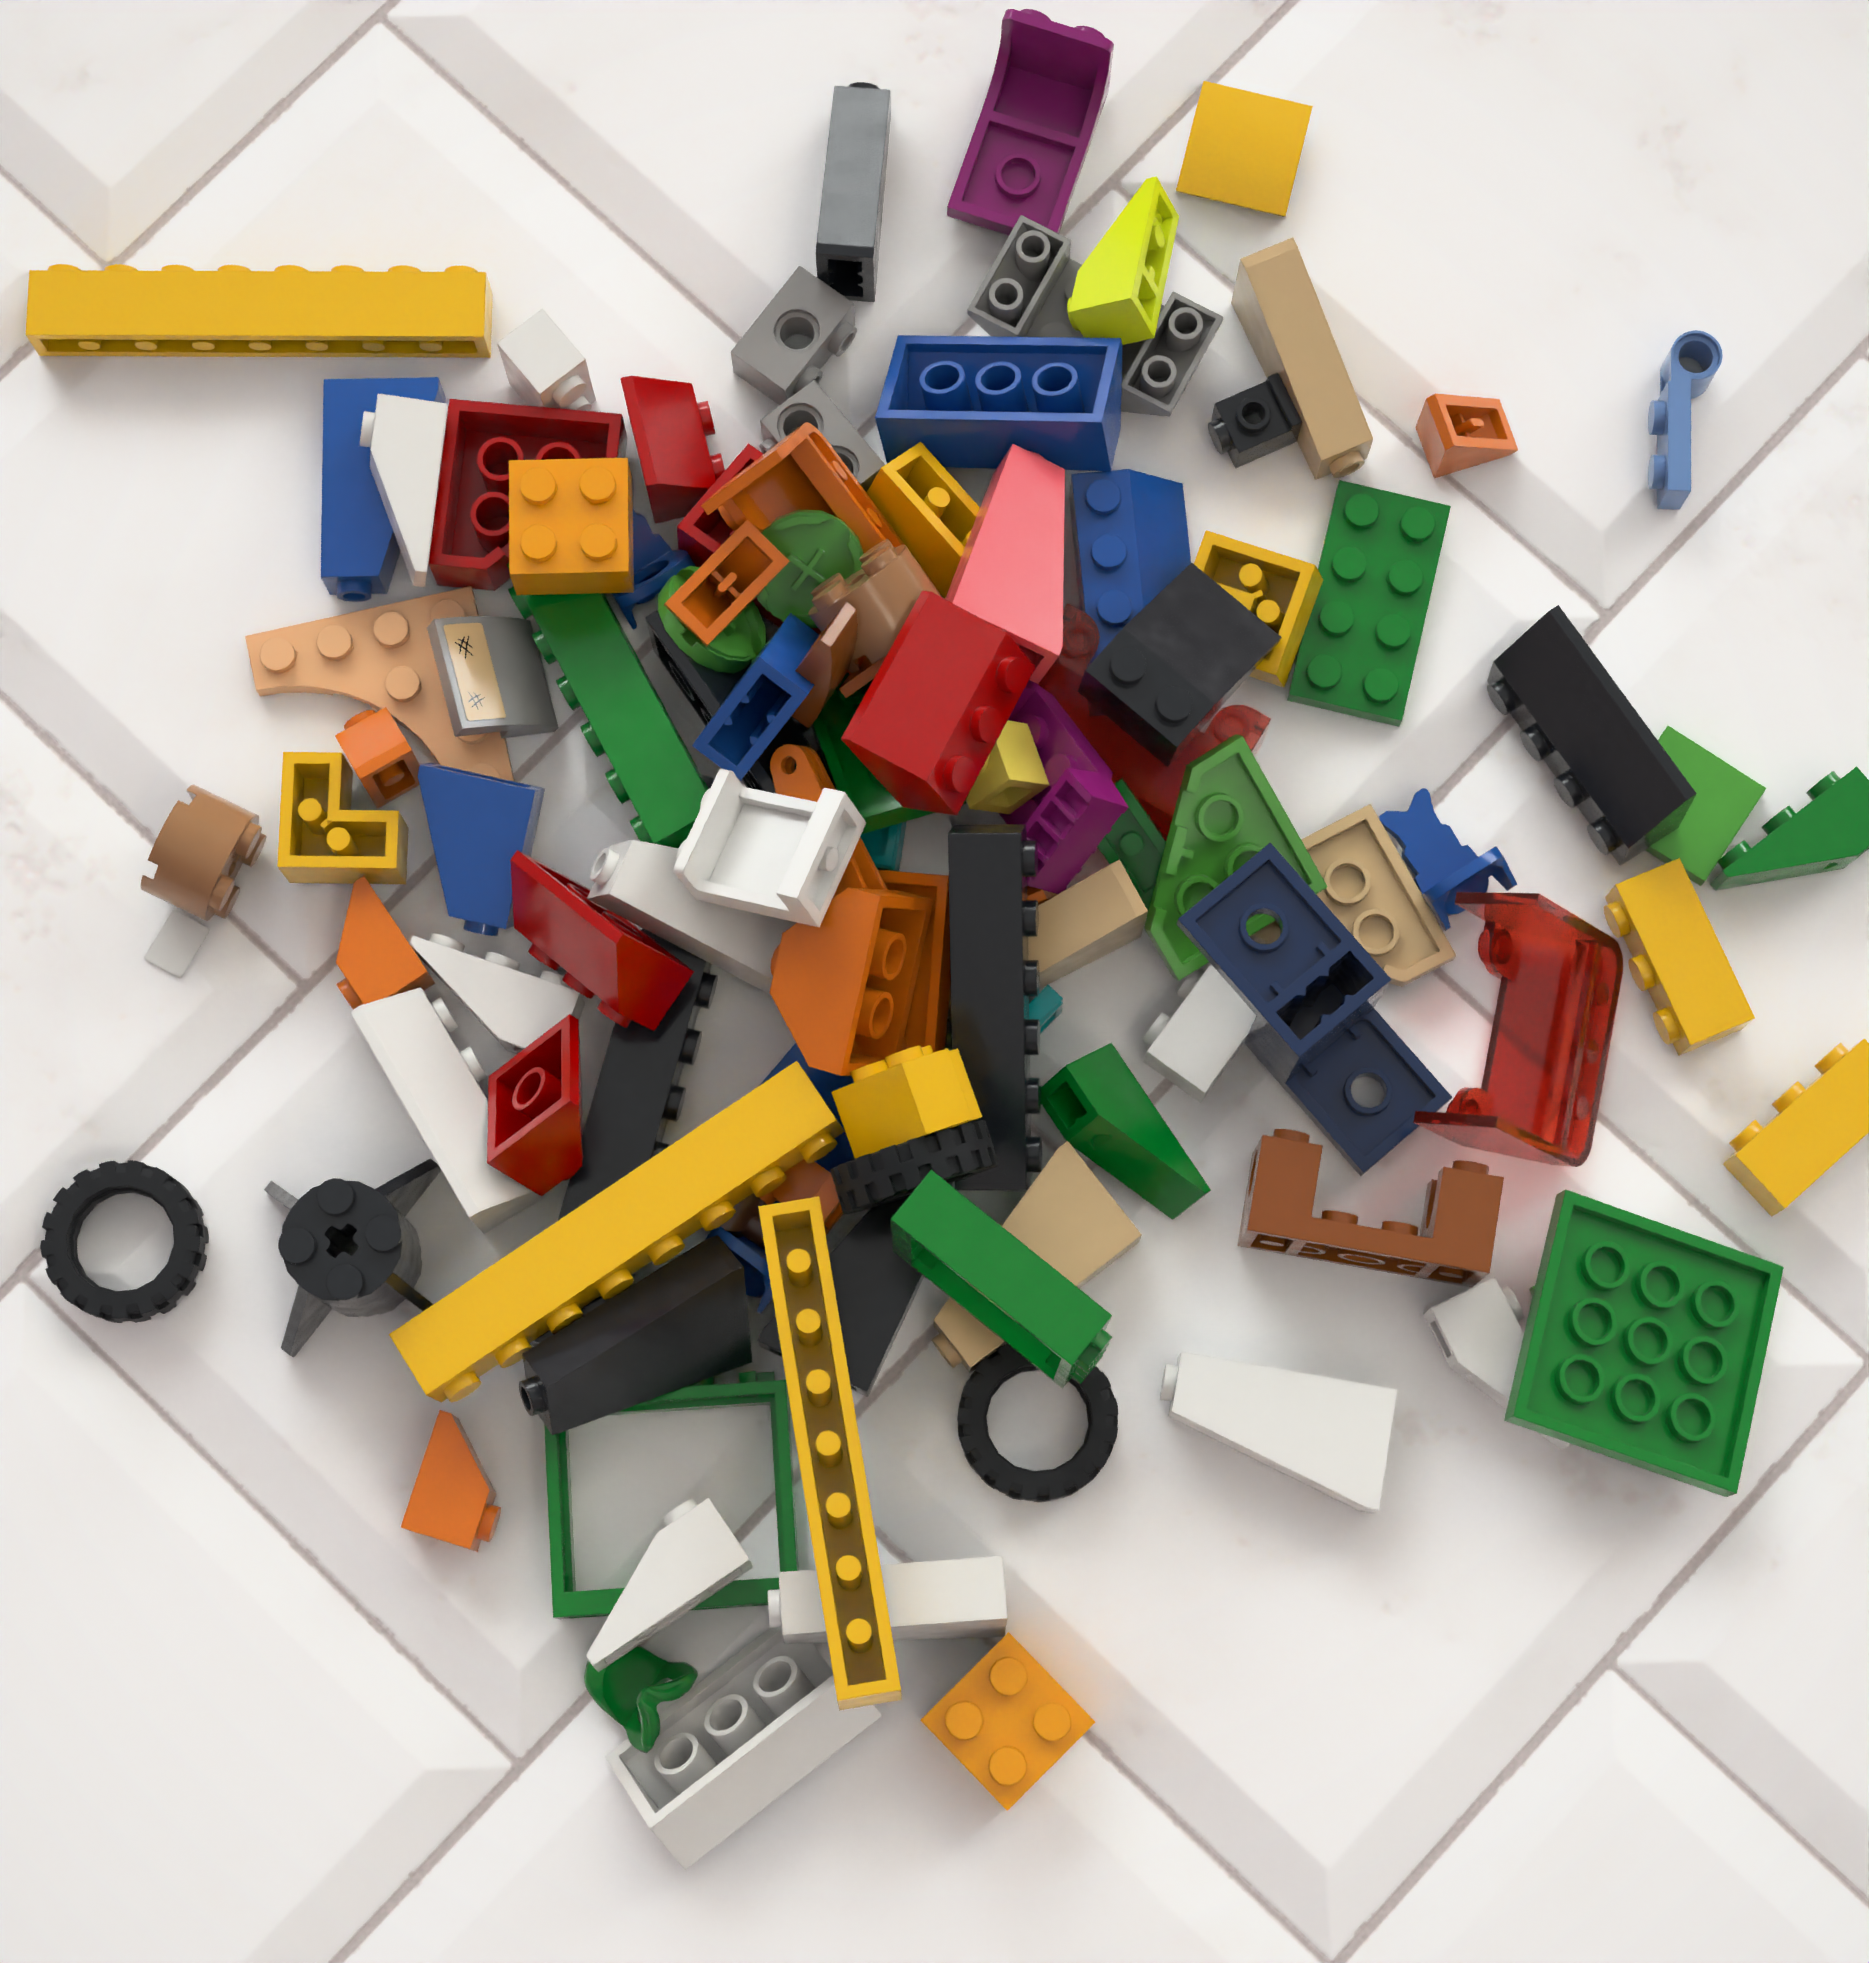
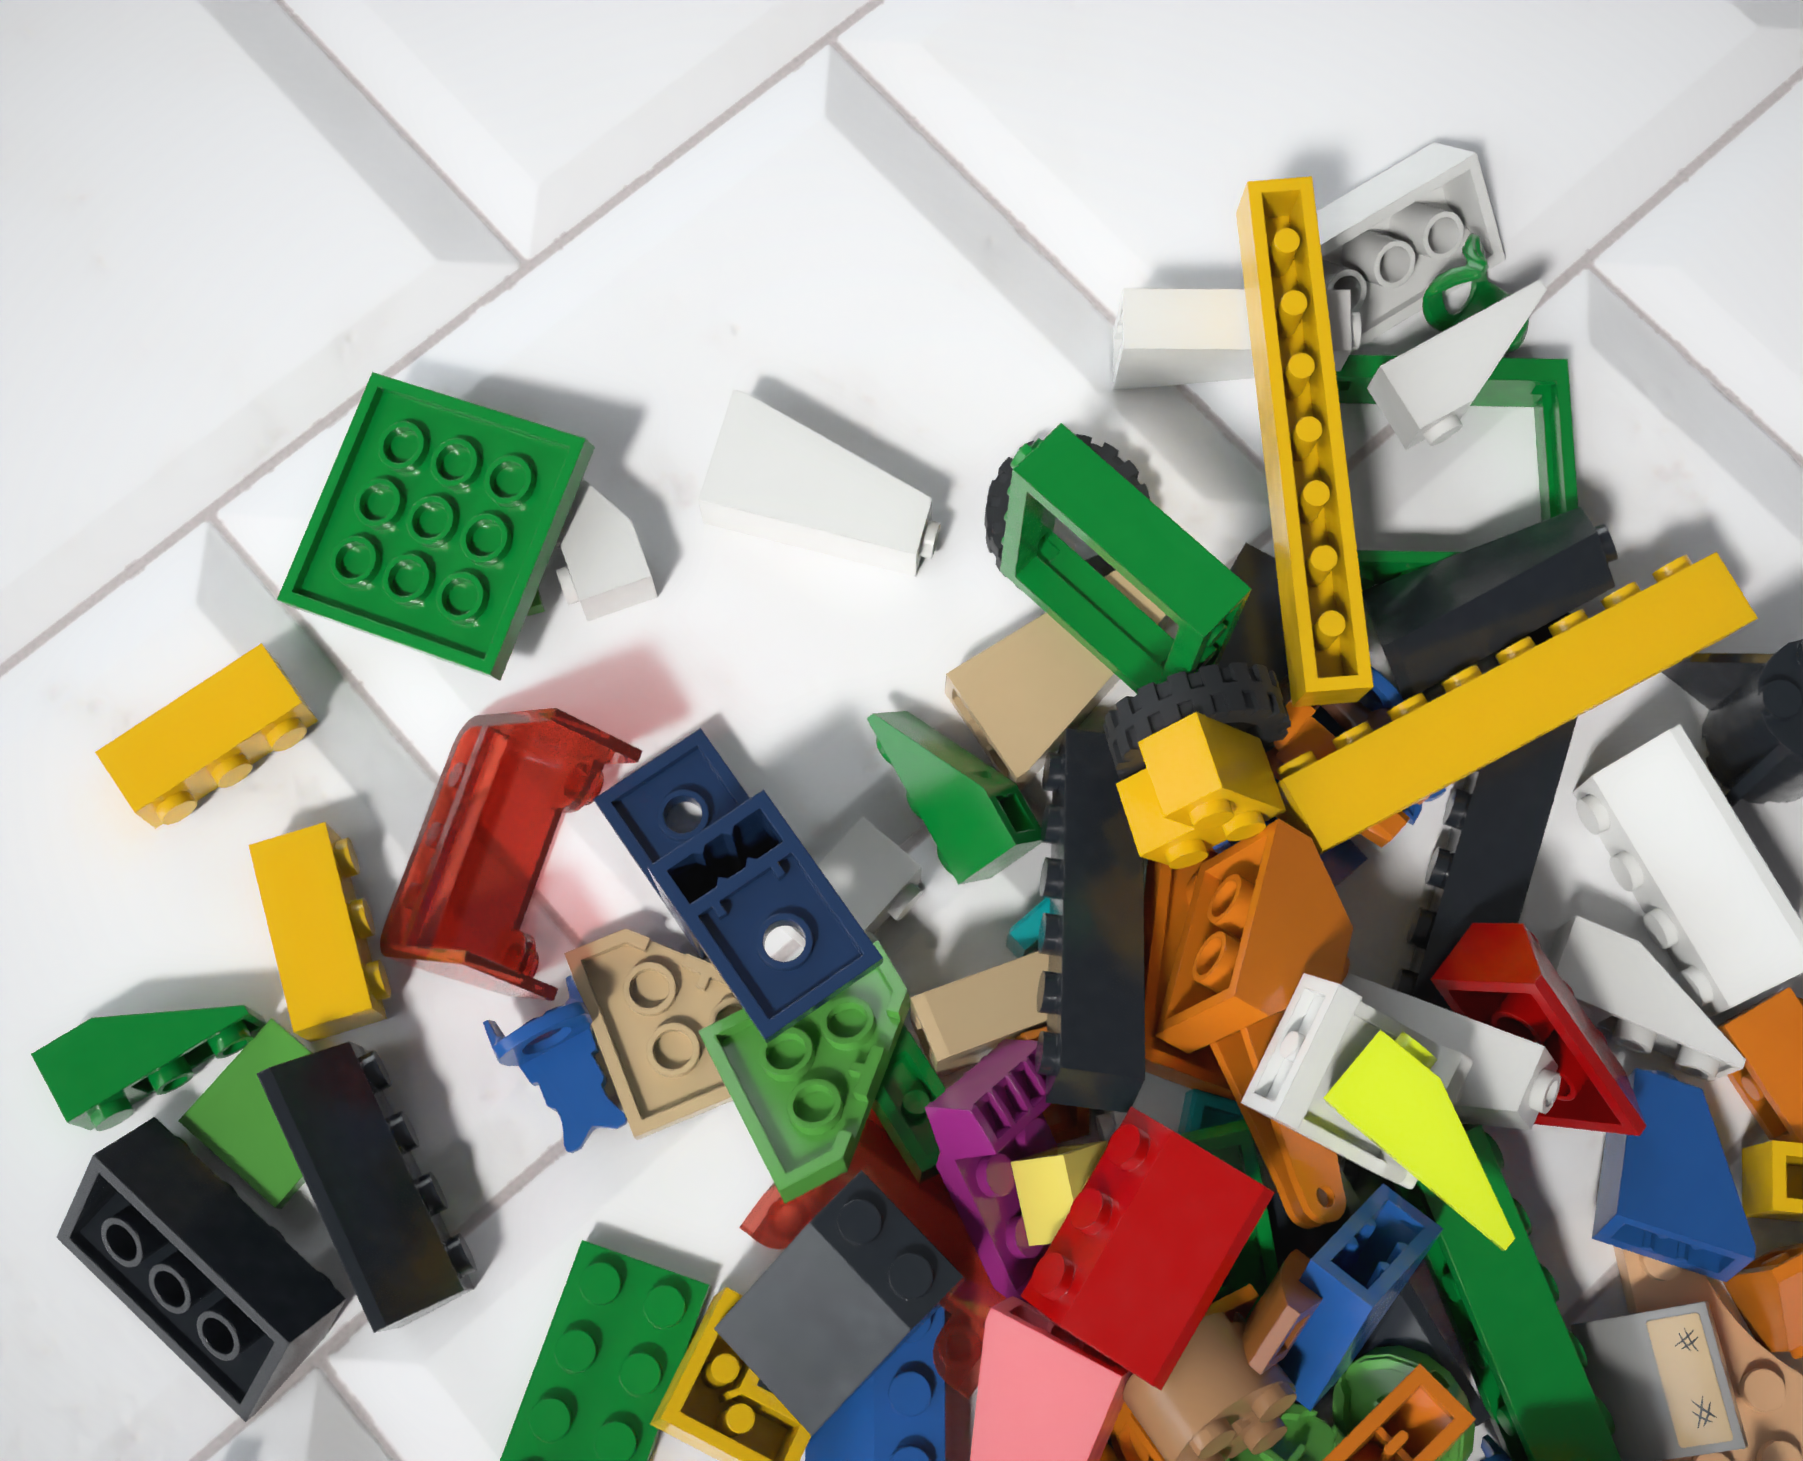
camera: 175 degrees left, 5 degrees down
orange slope [401,1410,501,1552] -> none
red slope [487,1014,583,1196] -> none
light orange brick [921,1632,1095,1811] -> none
dark orange plate [1237,1129,1504,1288] -> none
none -> black slope [56,1117,346,1422]
none -> neon yellow slope [1324,1029,1515,1251]

